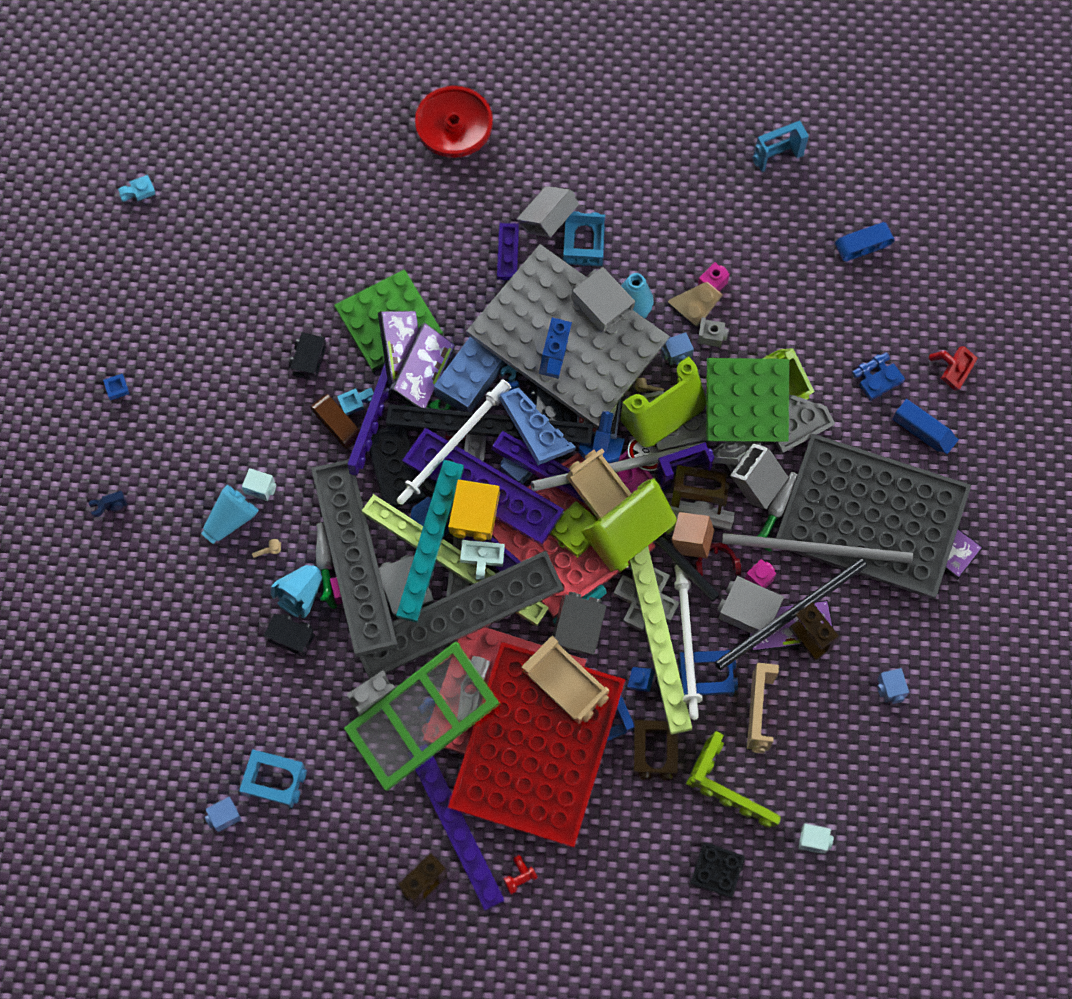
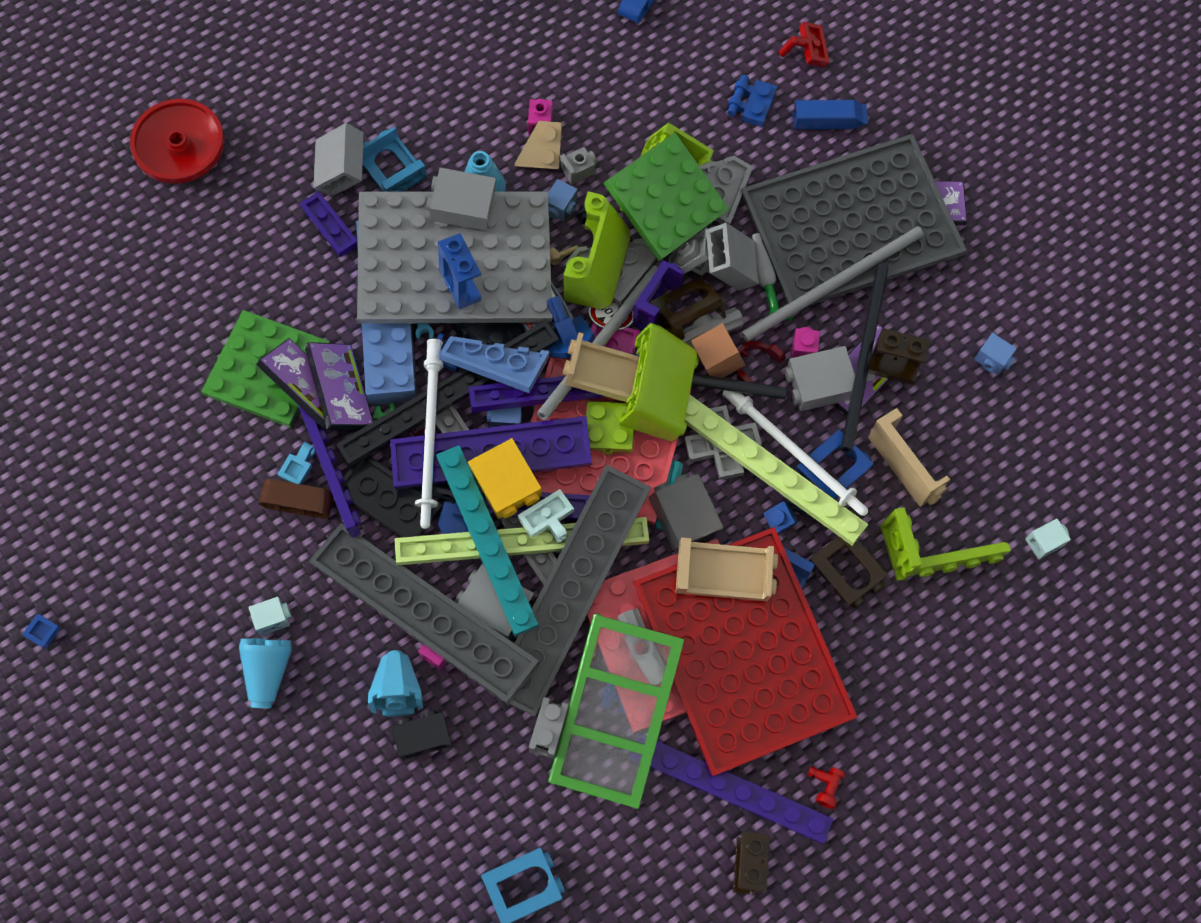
camera: 40 degrees left, 0 degrees up
dark blue plate [89,491,128,517] -> none
tan hand [252,539,281,558] -> none
black brick [289,332,327,381] -> none
light grey piece [316,523,337,609] -> none
black tile [690,842,746,899] -> none

